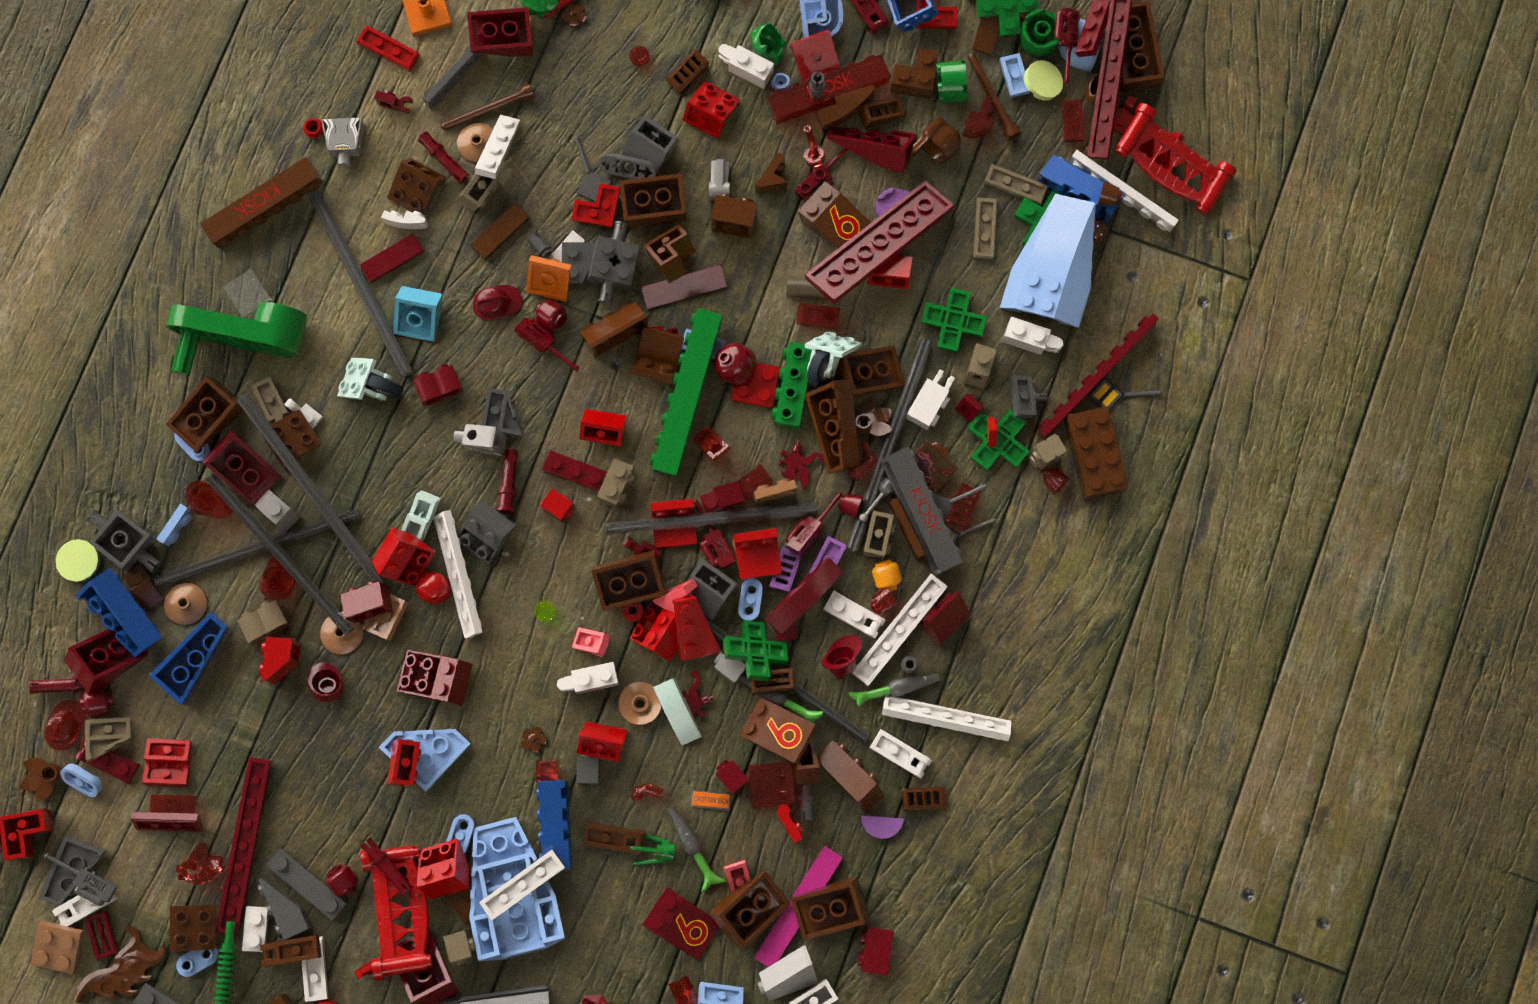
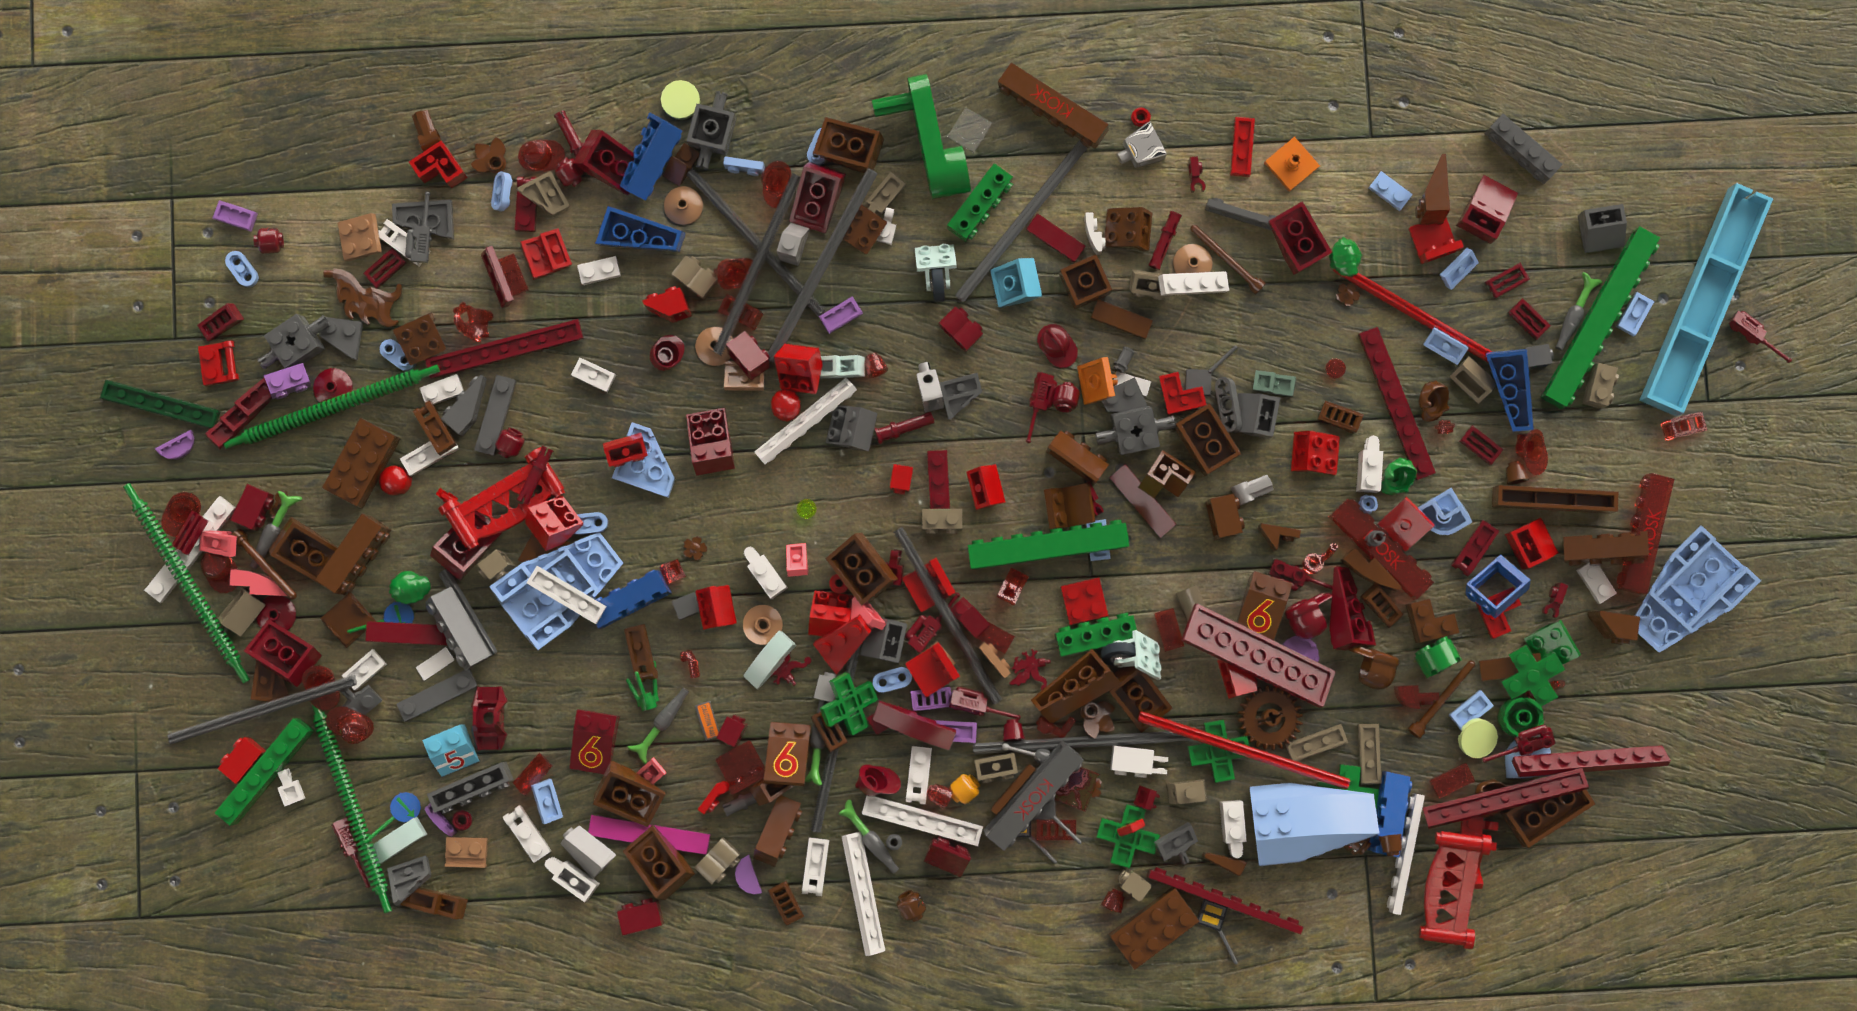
camera: 70 degrees right, 5 degrees up
dark red cylinder [714,343,757,386] -> none
none -> white plate [571,358,616,393]
none -> white plate [577,256,621,285]
none -> dark tan brick [695,837,741,884]
none -> clear red slope [718,294,763,330]
none -> medium lavender plate [819,296,863,334]
none -> clear red hat [865,353,888,378]
none -> reddish brown head [896,890,926,922]
none -> green brick [947,163,1014,243]
none -> reddish brown brick [1059,254,1112,309]
none -> red axle [1138,712,1350,789]
none -> reddish brown slope [1202,852,1247,876]
none -> reddish brown gear [1237,685,1303,751]
none -> sand green slope [1253,370,1296,397]
none -> dark red piece [1284,593,1333,639]
none -> dark red plate [1358,327,1436,480]

